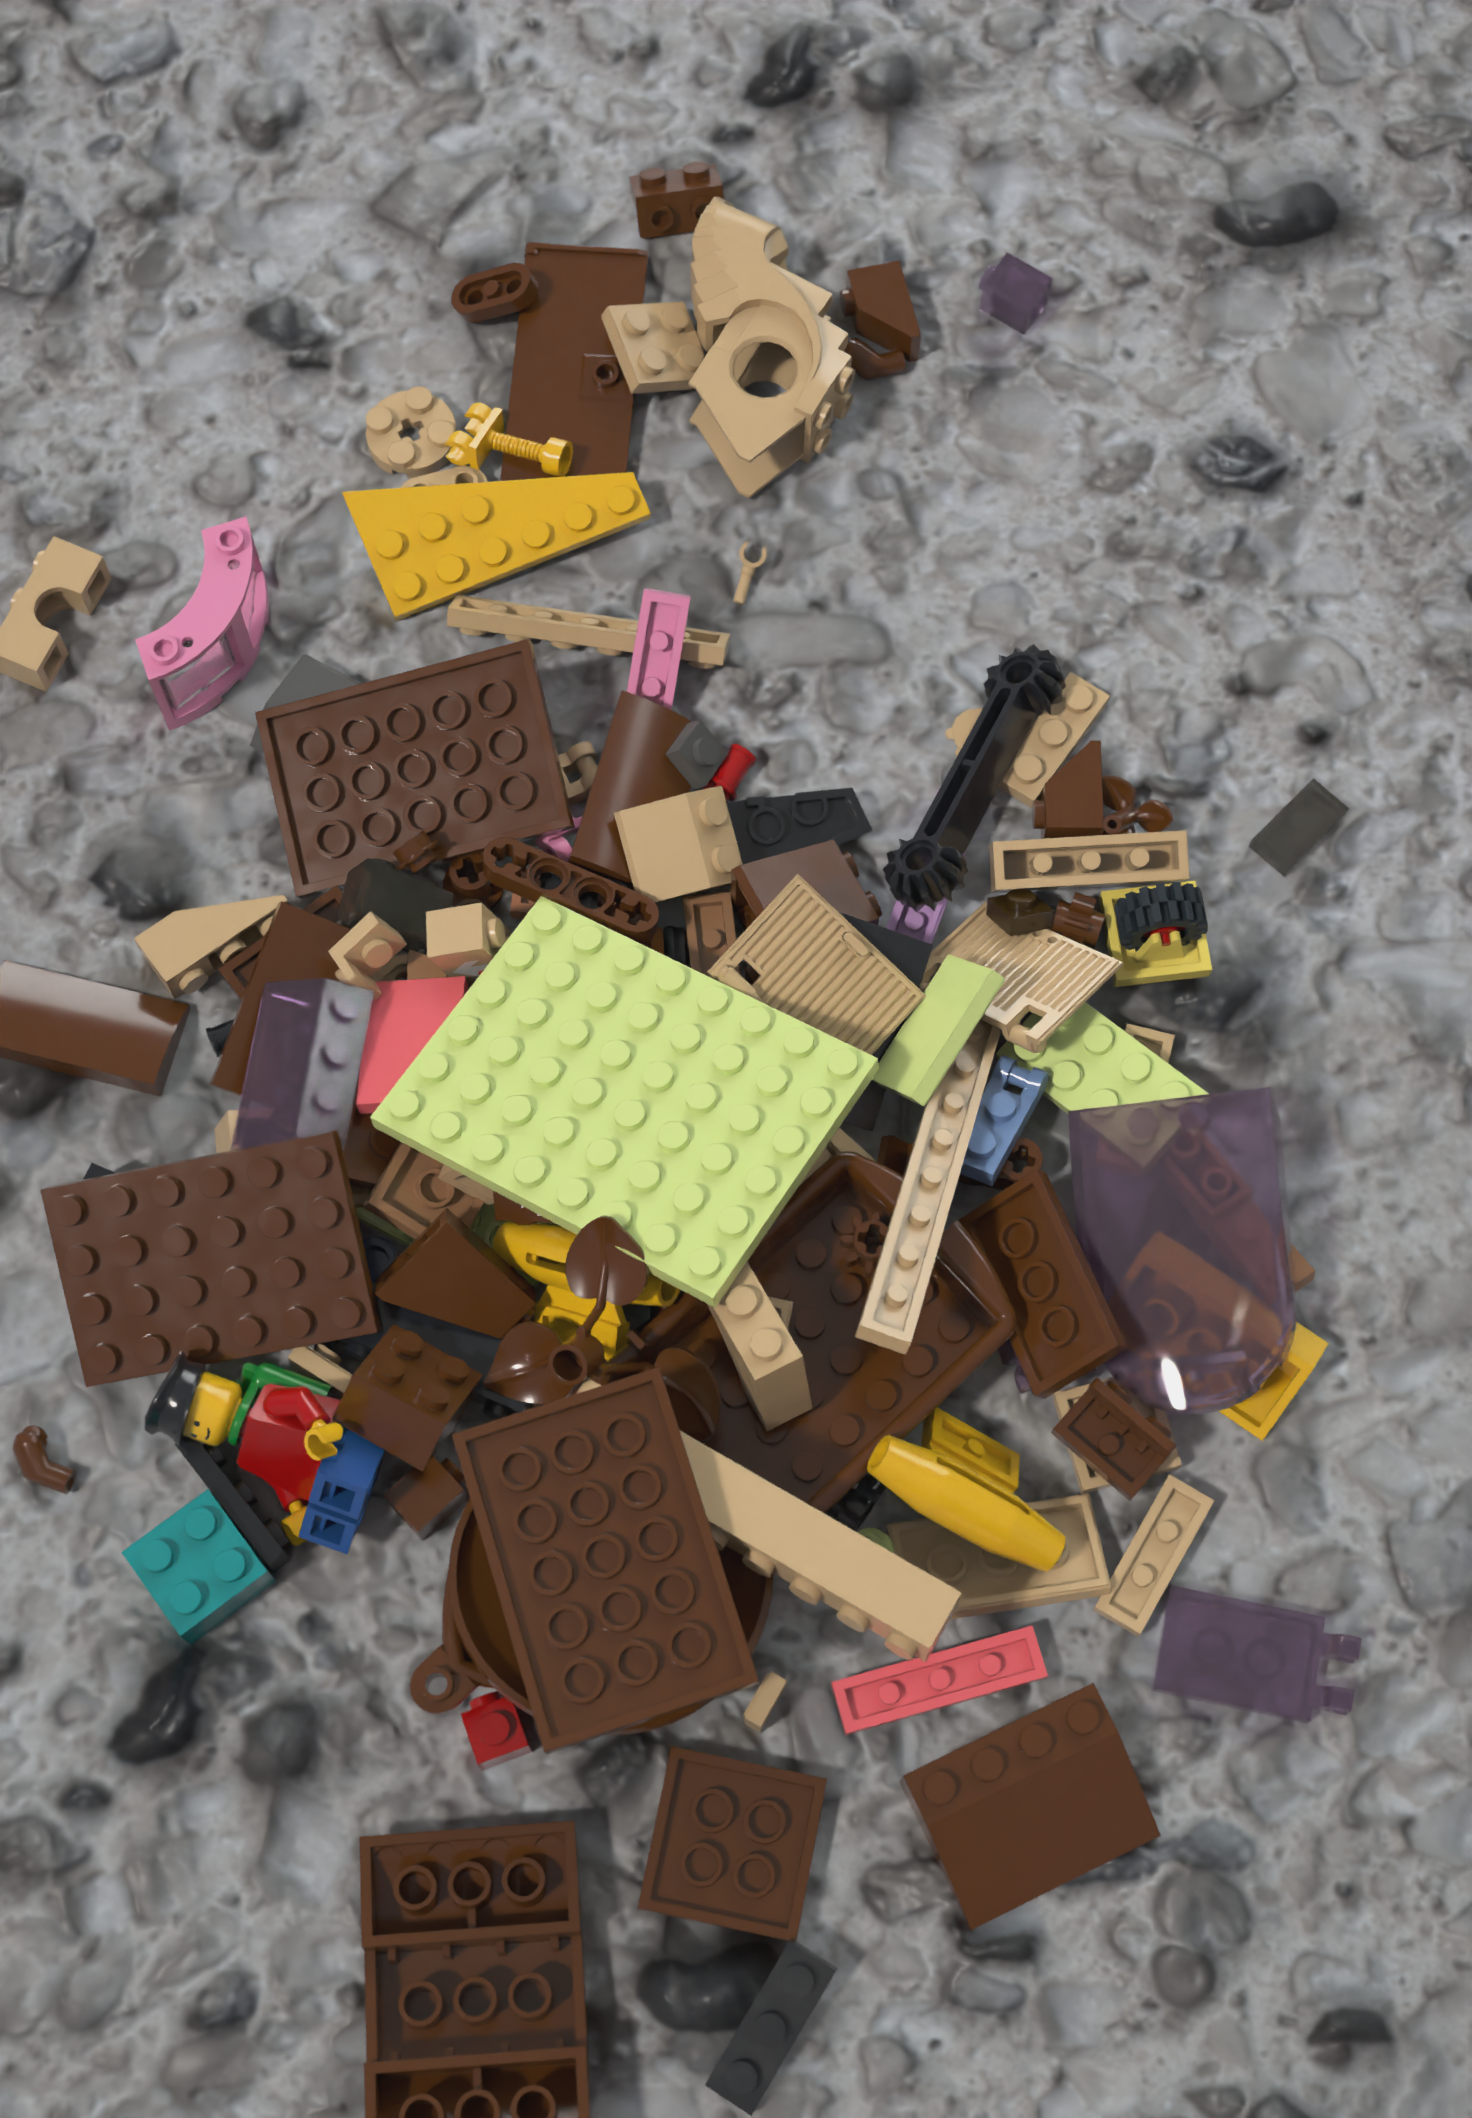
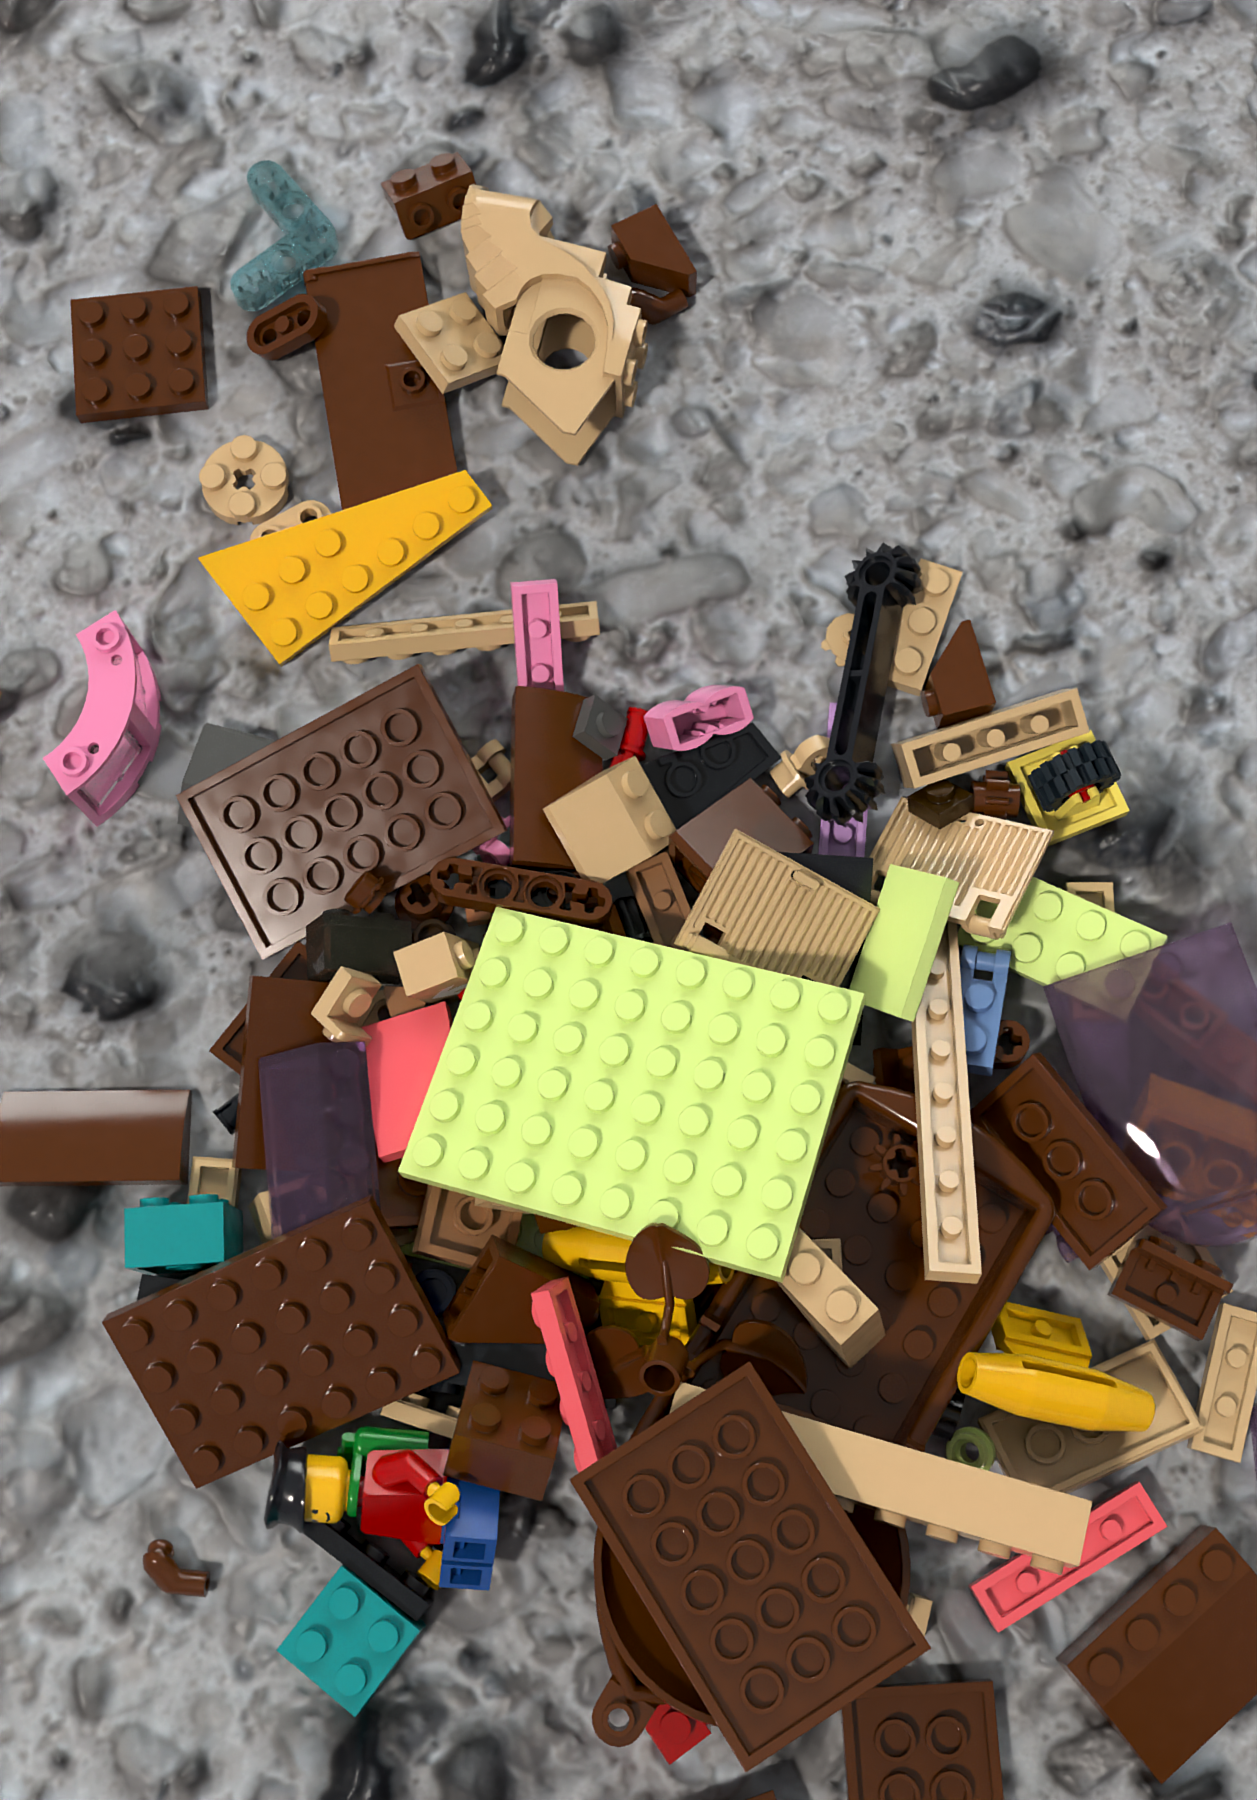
camera: 10 degrees left, 5 degrees up
tan slope [134,895,289,999] -> none
reddish brown brick [383,1457,468,1541] -> none
yellow bar [444,403,573,477] -> none
tan hand [733,541,767,605] -> none
clear purple brick [979,252,1053,335] -> none
reddish brown plant [1102,775,1174,835] -> none
clear smoke tile [1249,778,1349,877] -> none
none -> reddish brown plate [70,286,209,423]
none -> teal brick [124,1194,244,1275]
none -> tan tile [187,1156,242,1209]
none -> clear light blue beam [230,160,339,311]
none -> coral plate [531,1276,617,1473]
none -> bright pink brick [644,685,754,751]
none -> tan piece [770,735,830,798]

